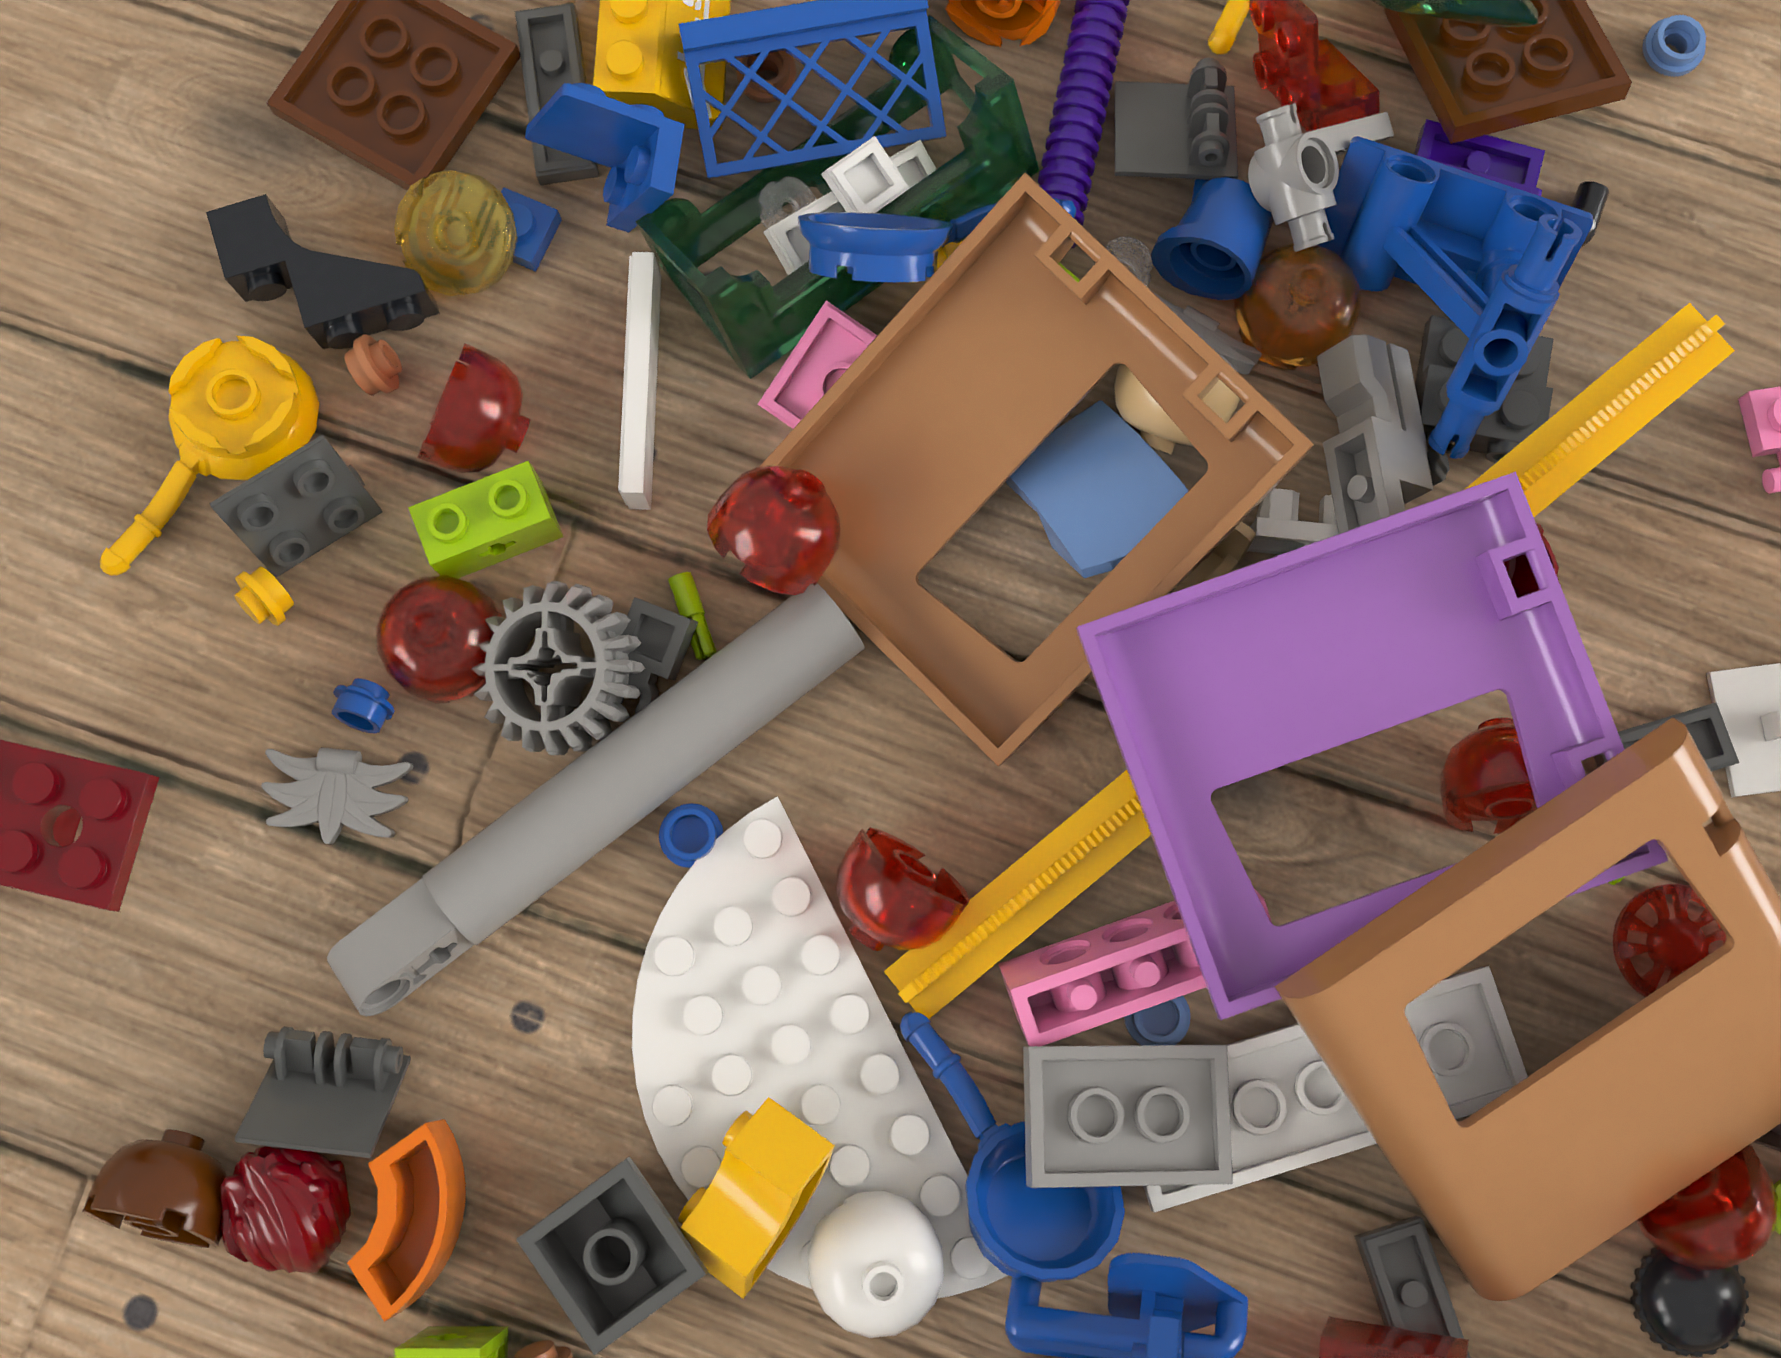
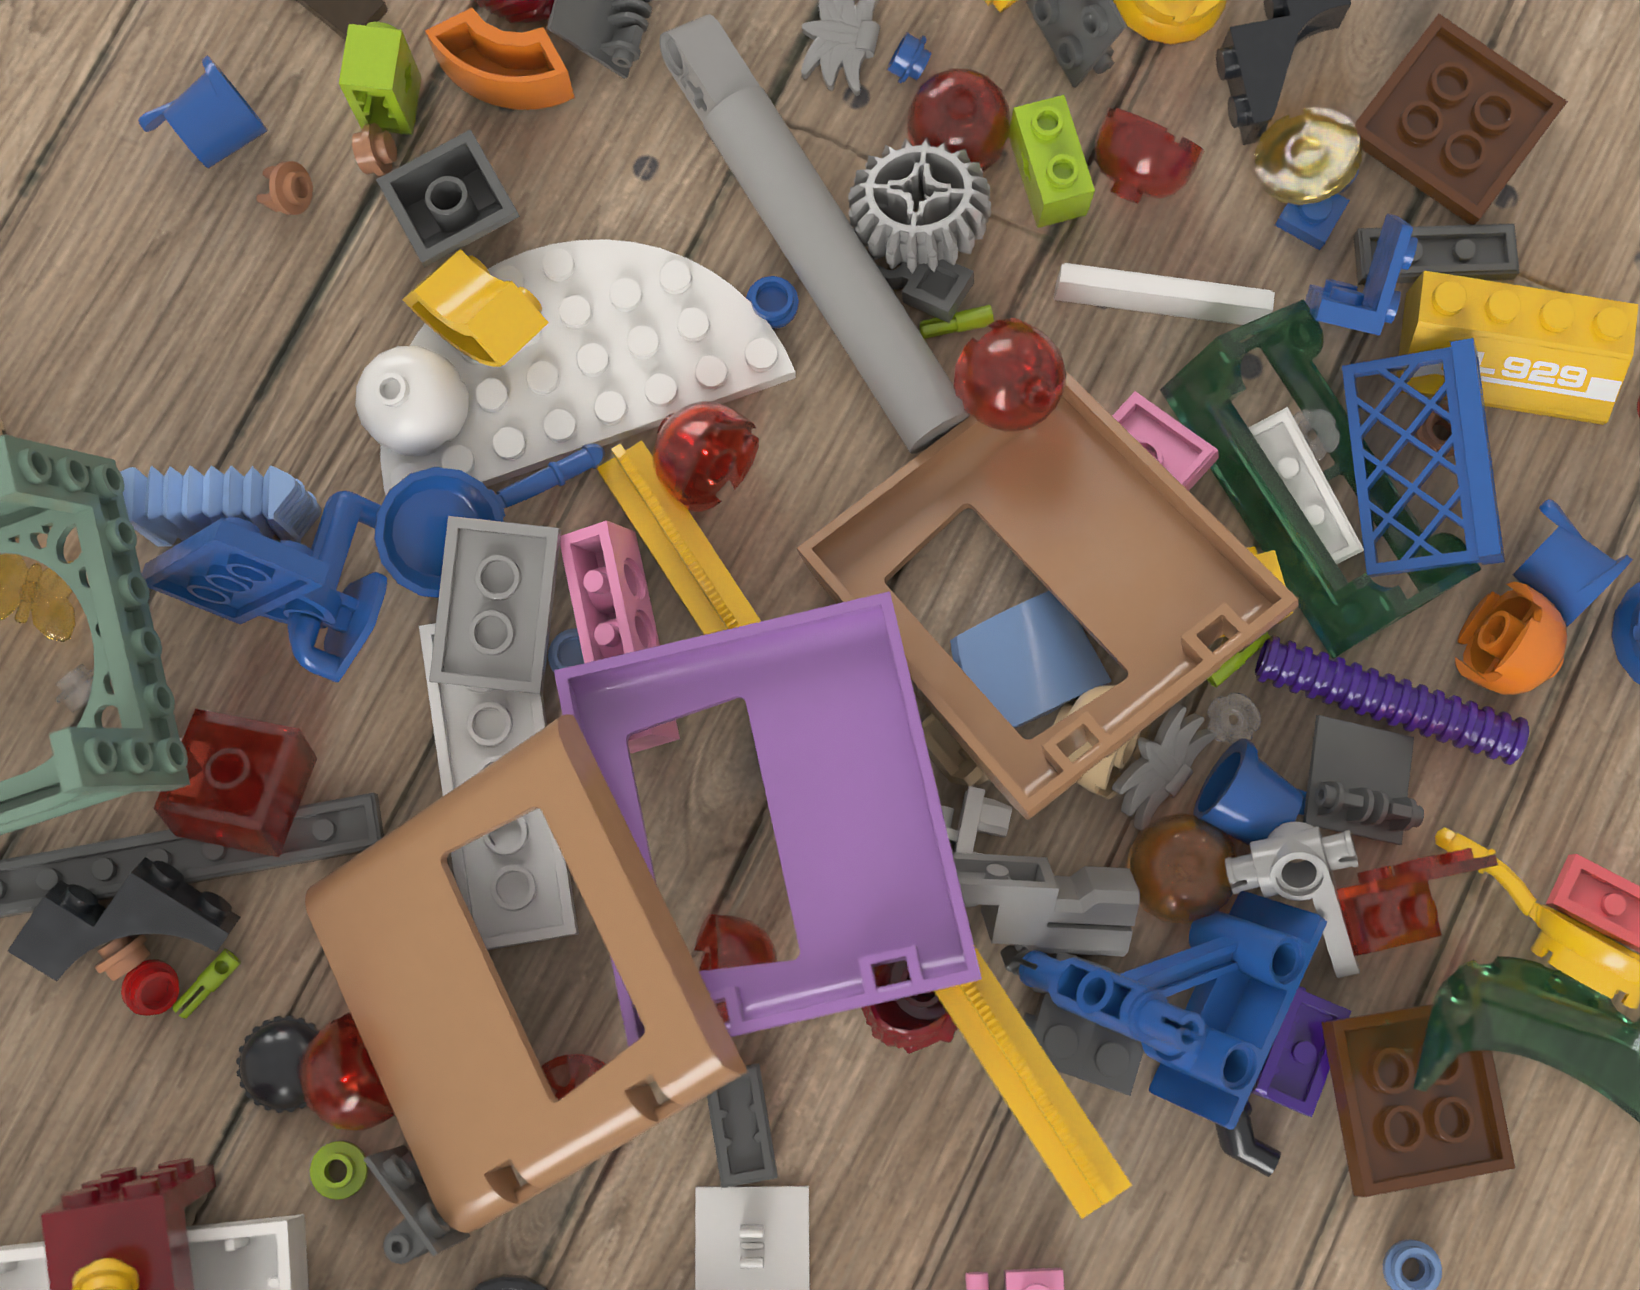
camera: 95 degrees right, 0 degrees up
nougat plate [344,334,402,396] -> none
blue piece [798,198,1076,283] -> none
white tile [821,136,910,213] -> none

